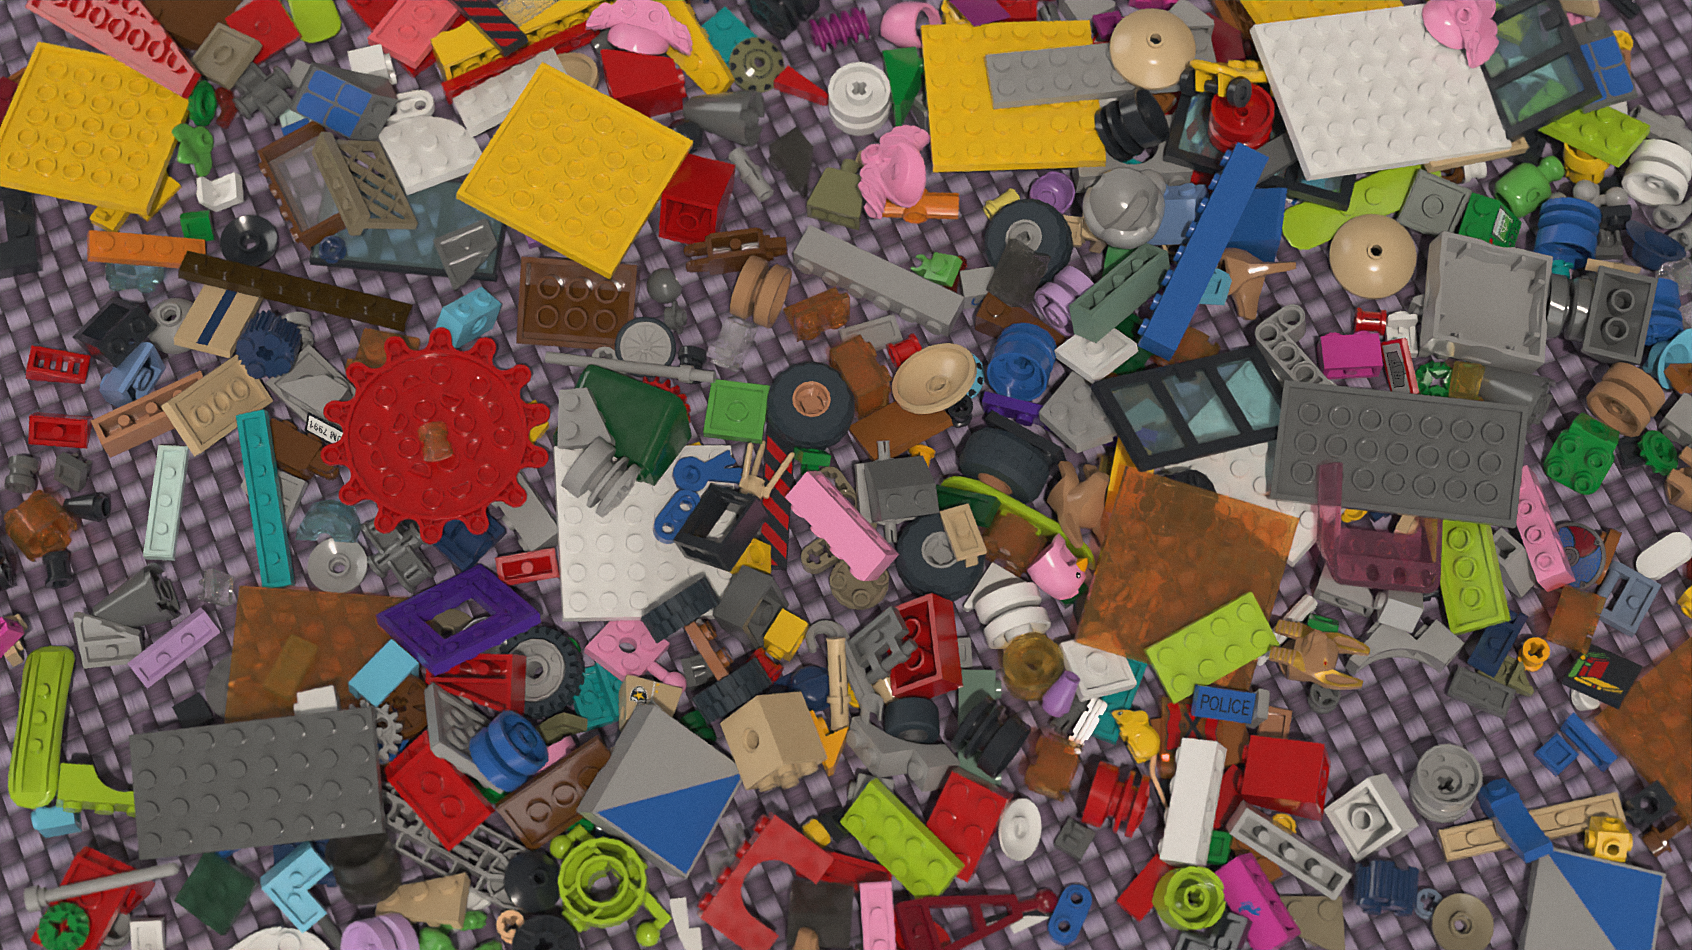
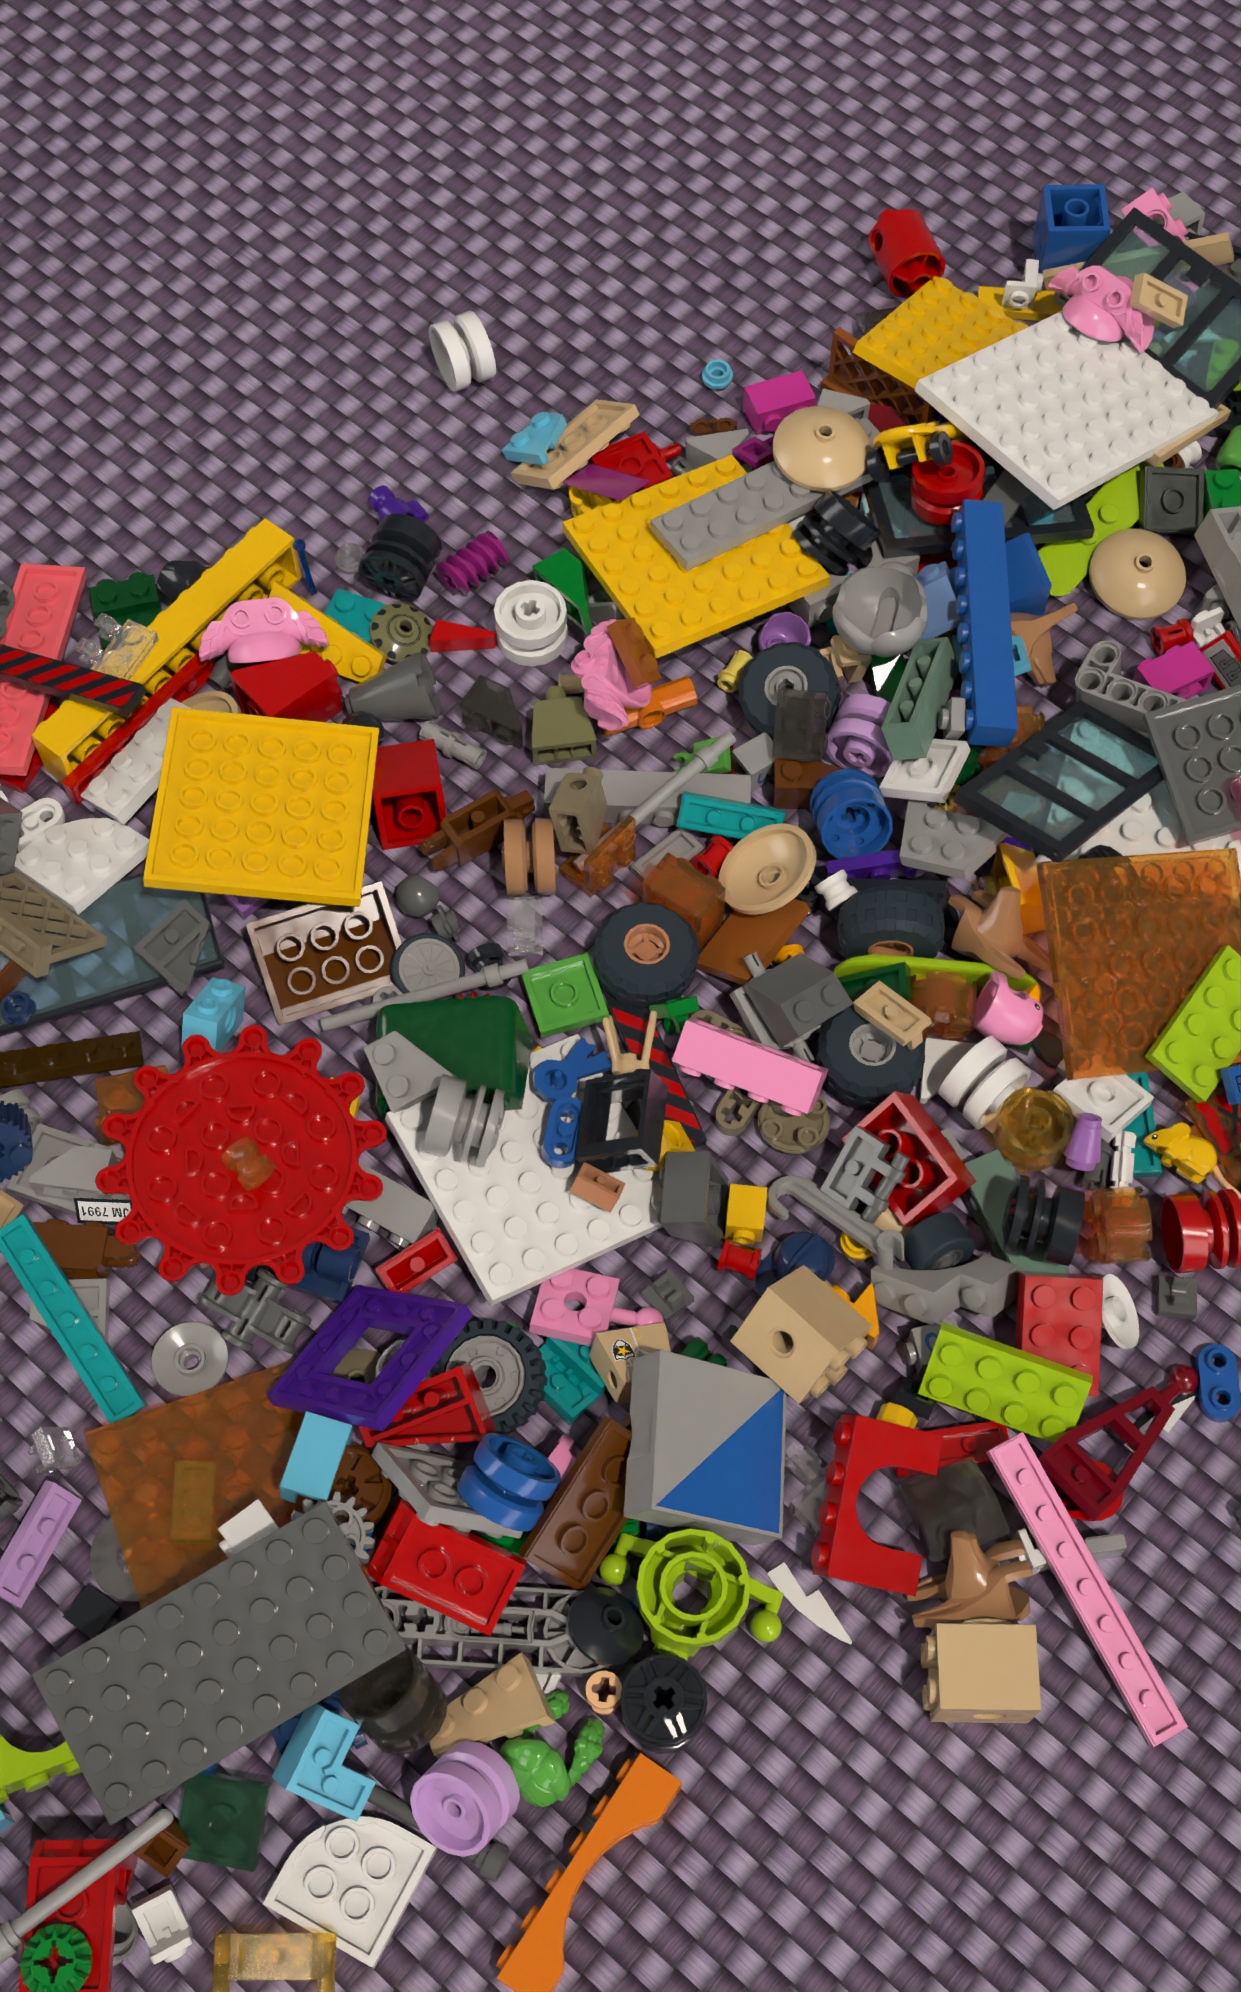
camera: 25 degrees left, 5 degrees down
clear light blue cylinder [295,500,362,543] -> none
olive slope [535,712,588,745] -> none
black plate [641,577,772,724] -> none
tan pin [826,637,851,731] -> none
bright pink piece [880,2,942,49] -> none
none -> reddish brown slope [133,1818,191,1878]
none -> dark tan torso [549,767,607,855]
none -> nougat piece [569,1162,626,1213]
none -> light grey bar [572,731,736,872]
none -> dark orange plate [606,617,662,688]
none -> teal tile [677,791,785,839]
none -> white wheel [814,869,858,911]
none -> light grey plate [938,697,965,741]
none -> tan plate [1129,273,1188,328]

